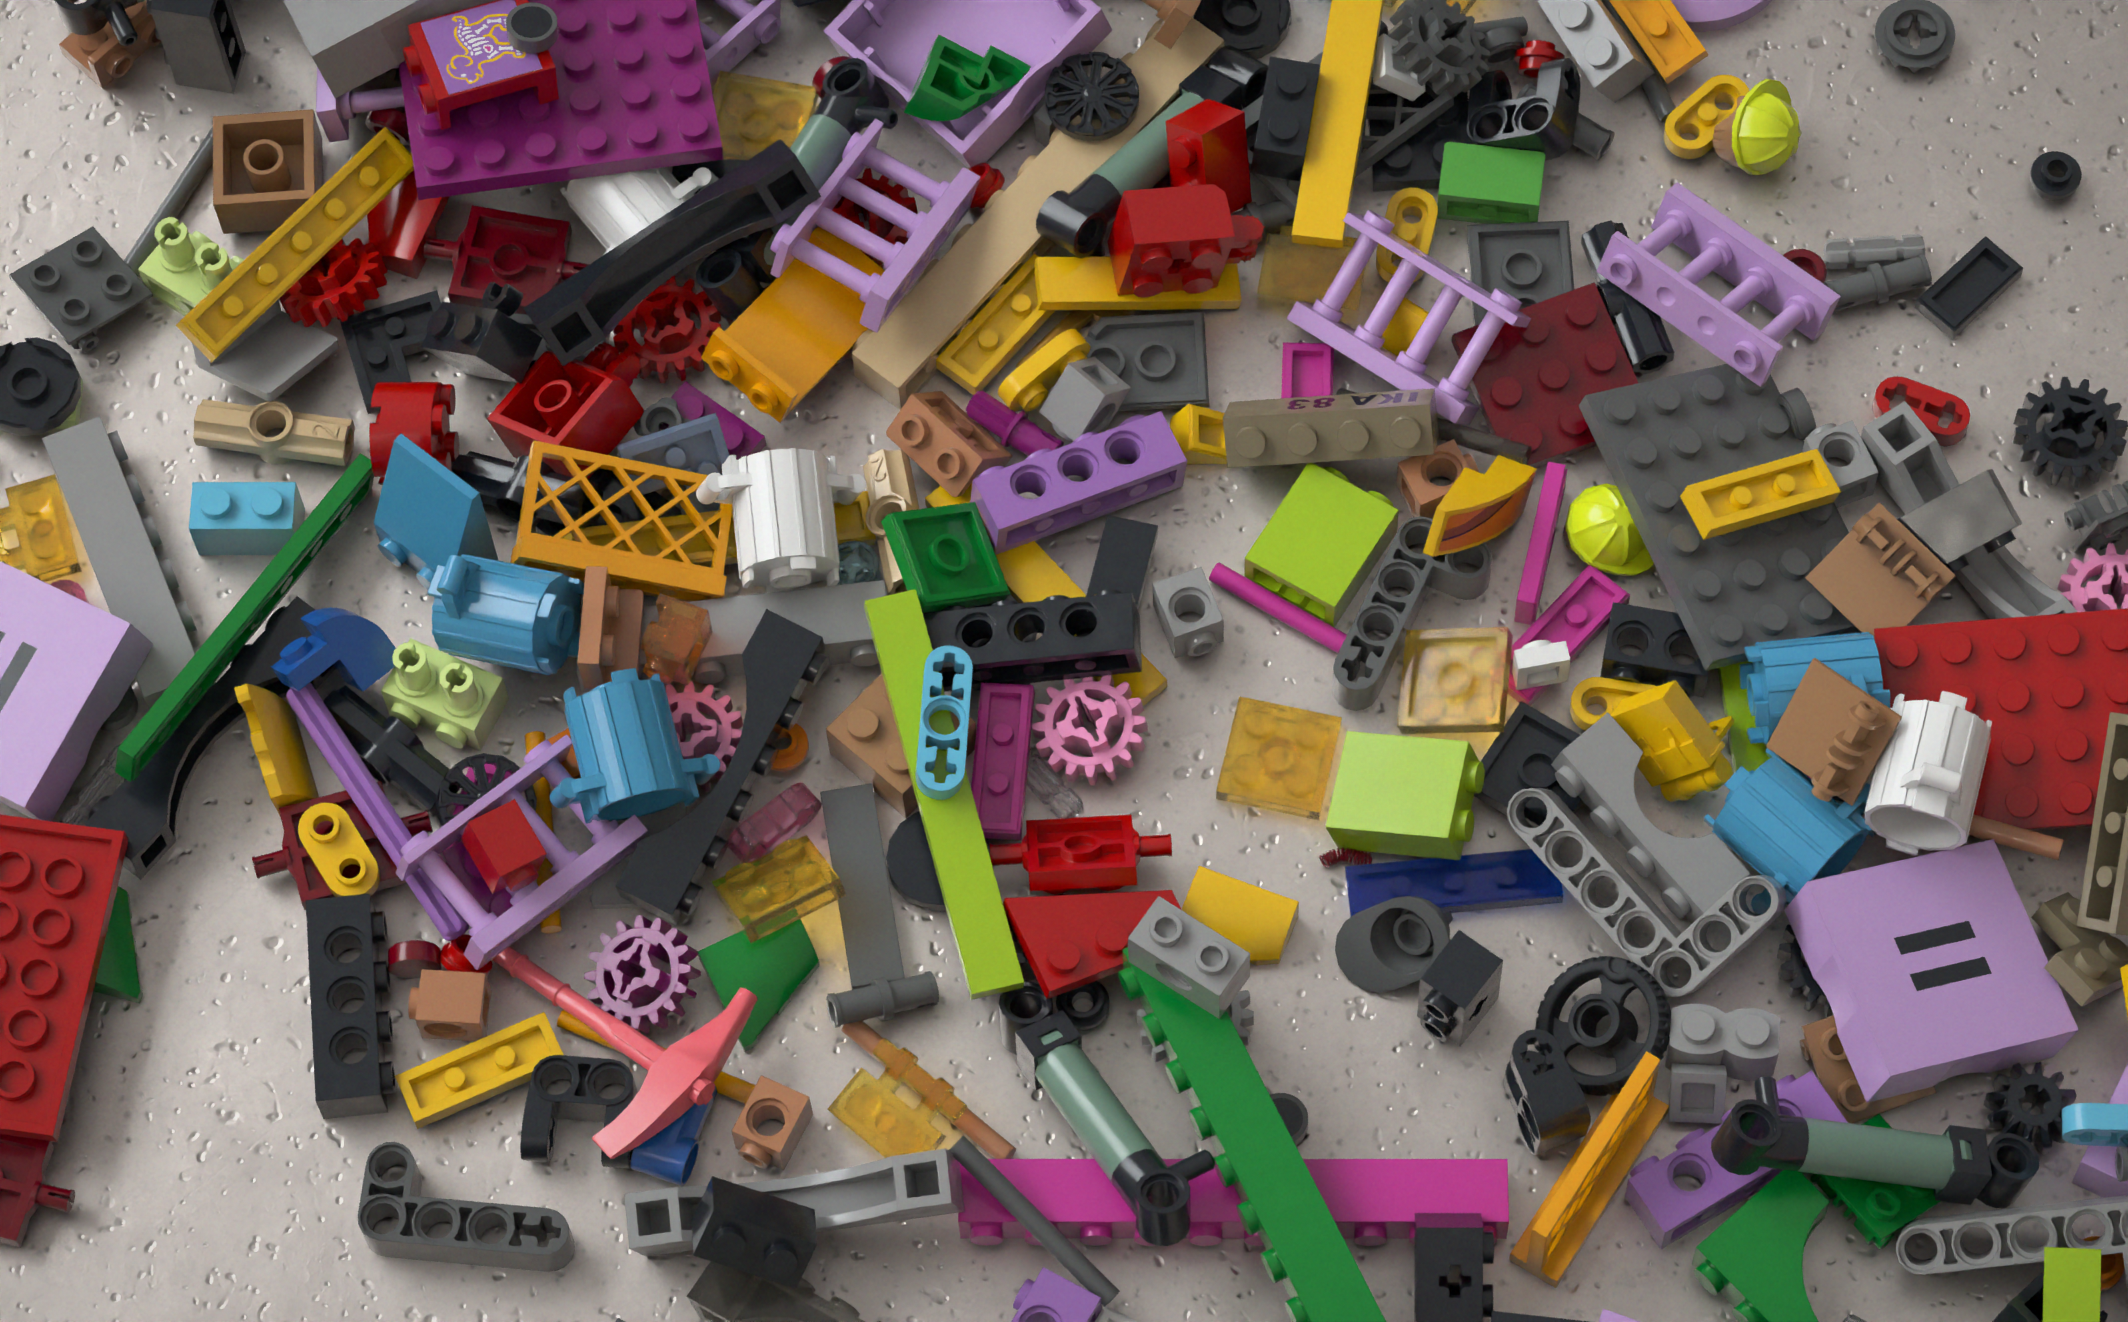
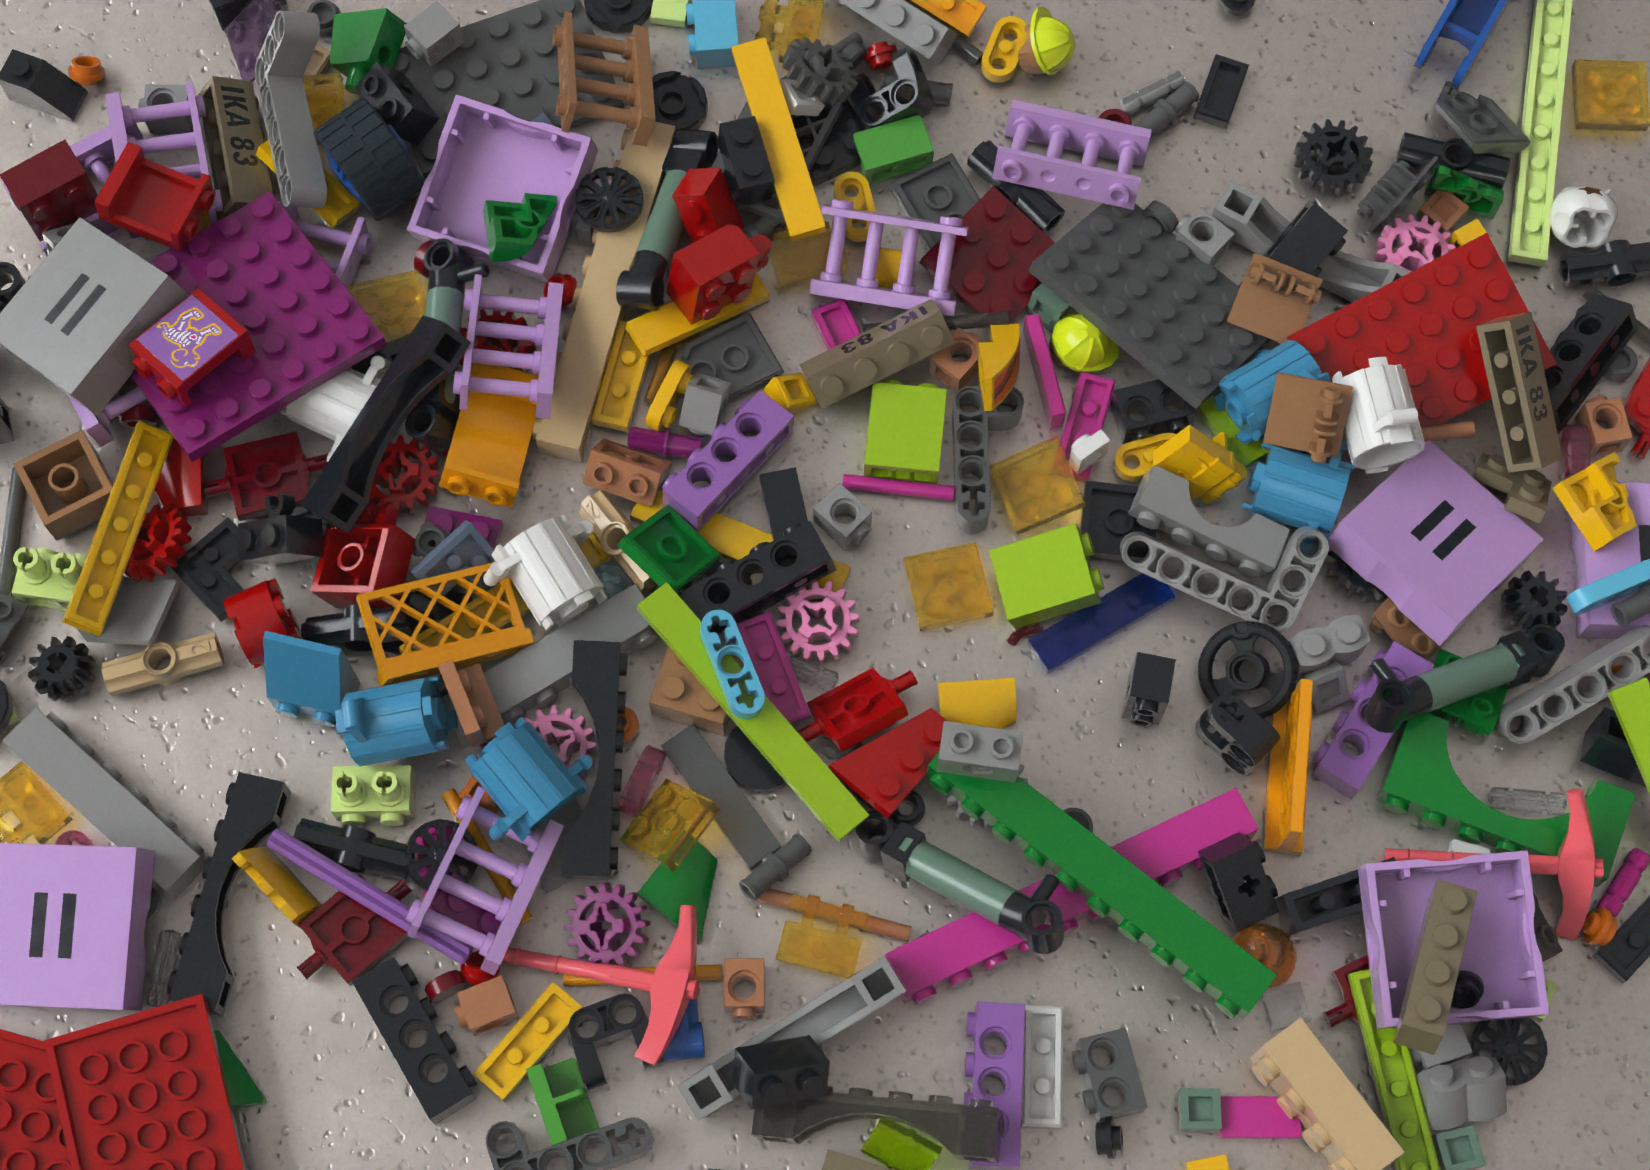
camera: 30 degrees left, 5 degrees up
green tile [115,453,374,782] -> none
medium azure brick [189,482,305,555] -> none
blue brick [271,607,396,692] -> none
yellow plate [298,803,380,897] -> none
red brick [461,799,547,894] -> none
tile [506,2,558,53] -> none
clear orange brick [641,593,713,686] -> none
dark grey bar [949,1135,1120,1307] -> none
dark grey piece [1335,896,1453,993] -> none
yellow plate [1680,449,1841,540] -> none
red beam [1872,376,1970,447] -> none
none -> black gear [28,636,96,702]
none -> bright green panel [526,1058,599,1146]
none -> sand green plate [1026,283,1070,333]

